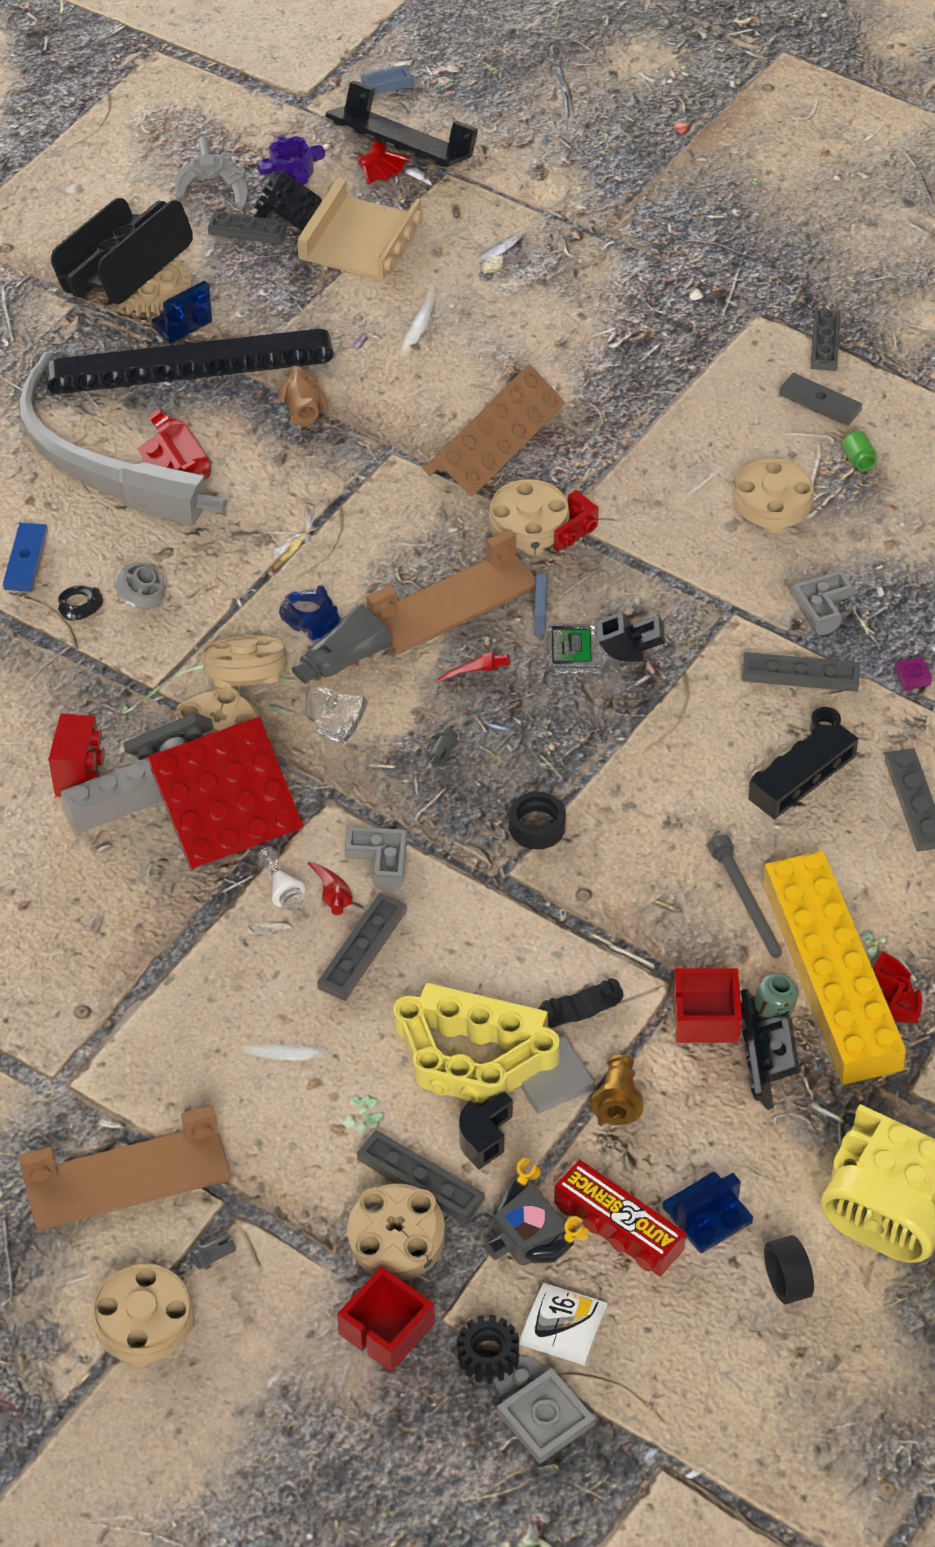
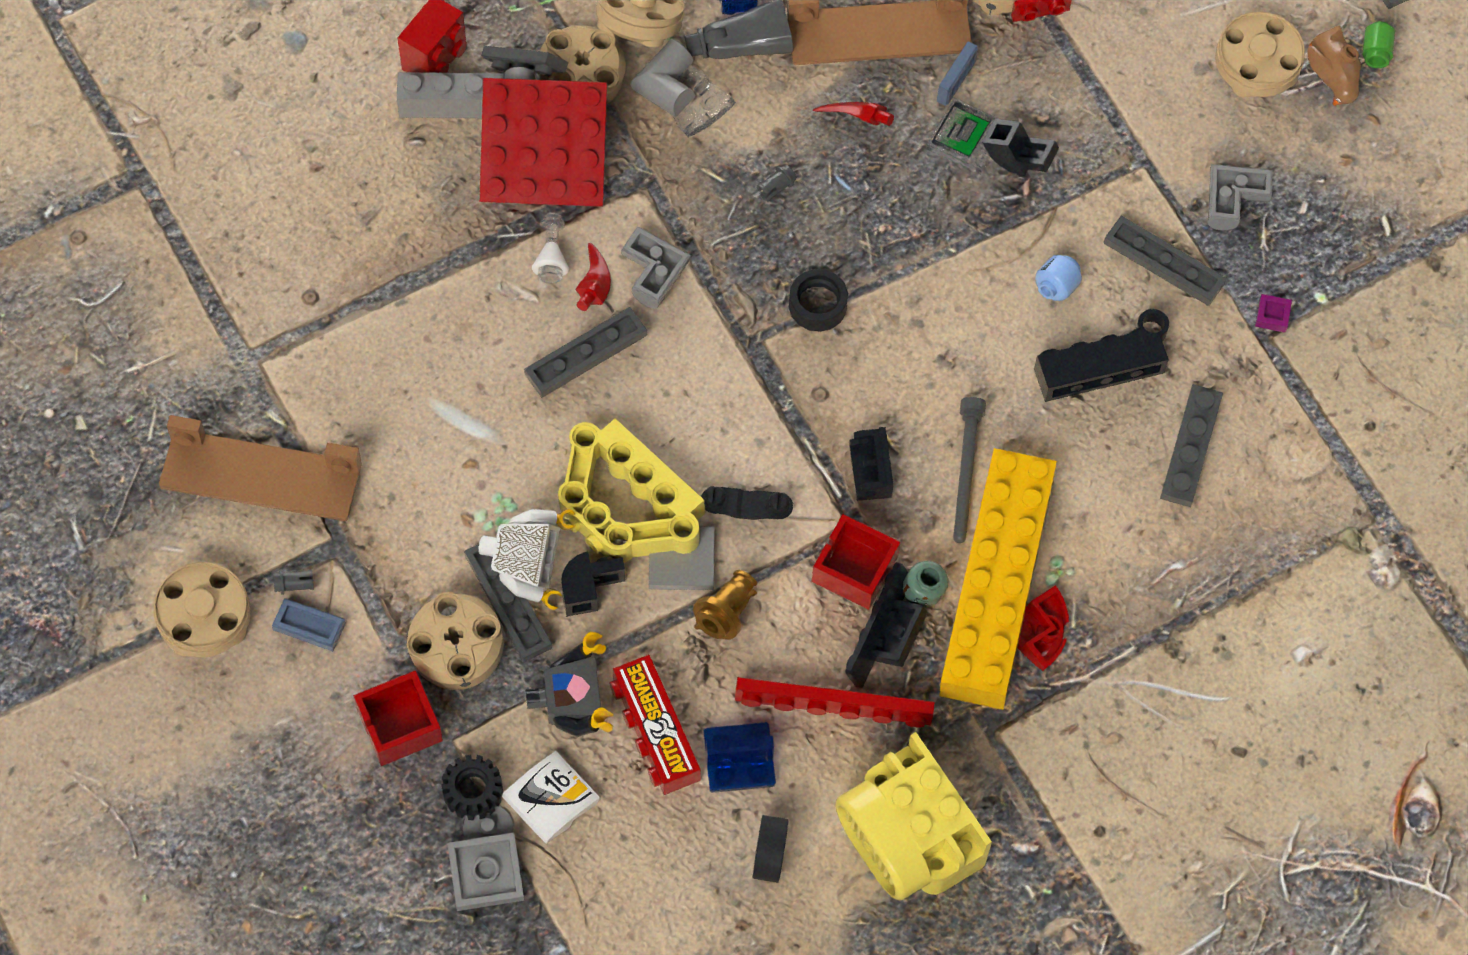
camera: 25 degrees right, 15 degrees up
none -> sand blue tile [272,598,346,652]
none -> white torso [479,509,576,610]
none -> light grey brick [631,39,695,117]
none -> red plate [735,677,935,728]
none -> black hinge [849,427,894,501]
none -> light blue head [1035,255,1082,301]
none -> medium nougat animal [1307,26,1361,106]

